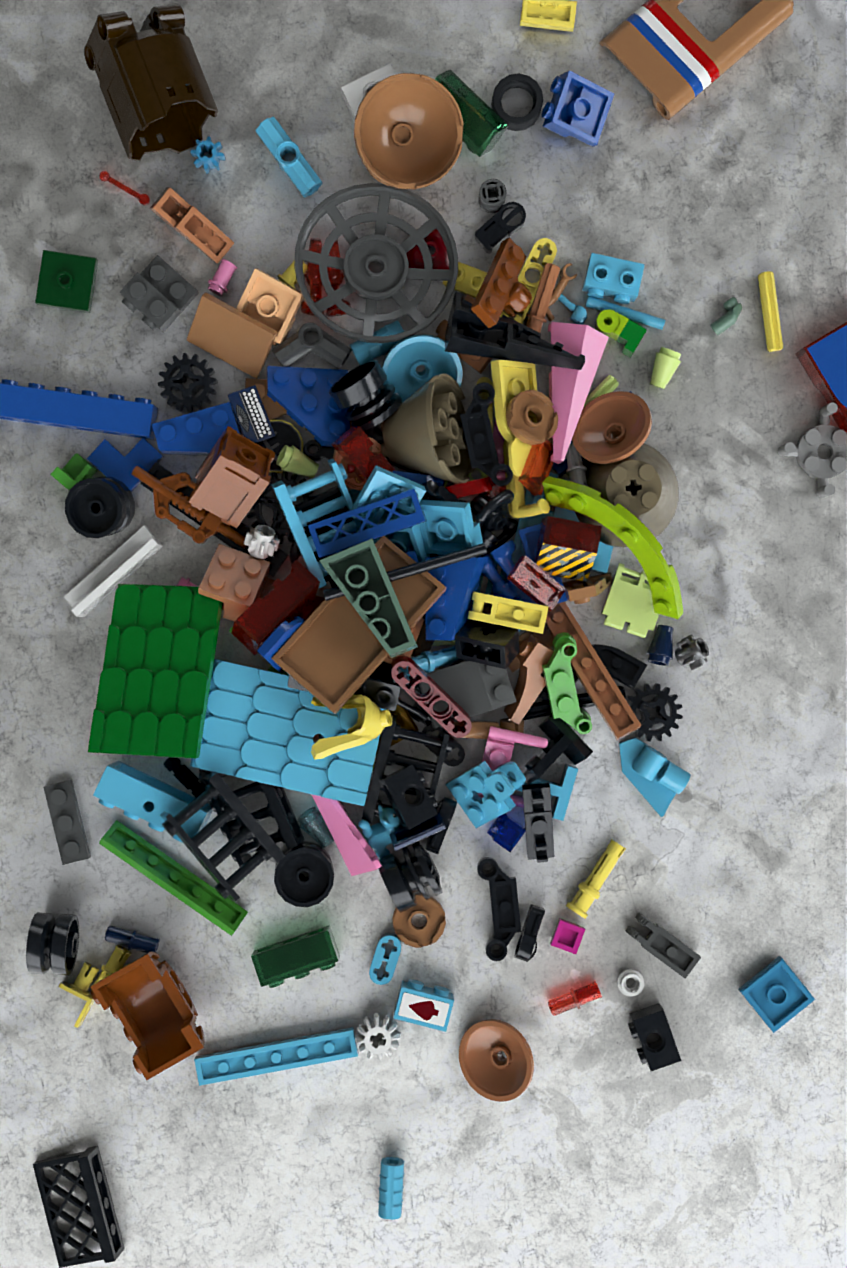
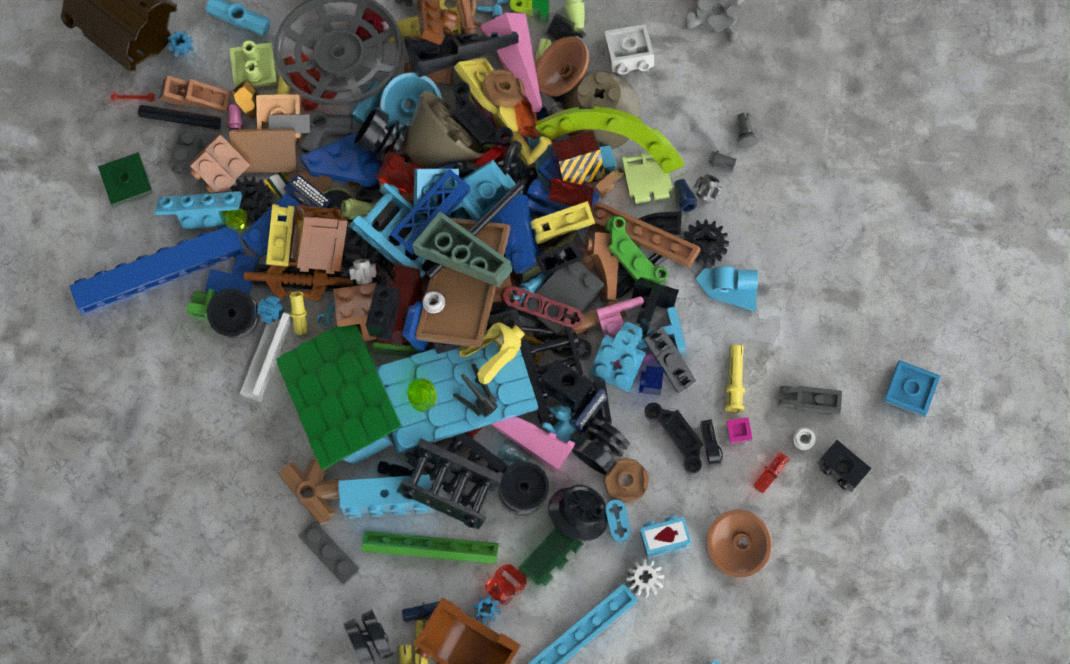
camera: 25 degrees left, 15 degrees down
none -> black axle [138,105,222,129]
none -> medium azure bracket [154,191,242,229]
none -> nougat plate [188,133,250,193]
none -> clear neon green plate [222,208,247,230]
none -> yellowish green plate [229,41,277,88]
none -> pearl gold rock [230,79,259,118]
none -> dark azure gear [257,295,284,324]
none -> sticker [264,172,290,199]
none -> light yellow plate [266,204,294,267]
none -> light grey sticker [269,114,310,133]
none -> medium nougat piece [278,459,339,525]
none -> light yellow axle [289,291,308,336]
none -> medium azure hand [316,299,335,327]
none -> black brick [365,285,402,339]
none -> clear neon green plate [407,378,437,412]
none -> white plate [423,291,445,313]
none -> pearl dark grey plant [453,364,498,418]
none -> dark azure gear [473,595,501,624]
none -> clear red piece [485,564,527,605]
none -> black plate [546,13,586,40]
none -> black wheel [548,485,608,542]
none -> white plate [604,24,654,75]
none -> dark grey pin [708,150,737,172]
none -> dark grey pin [737,113,758,147]

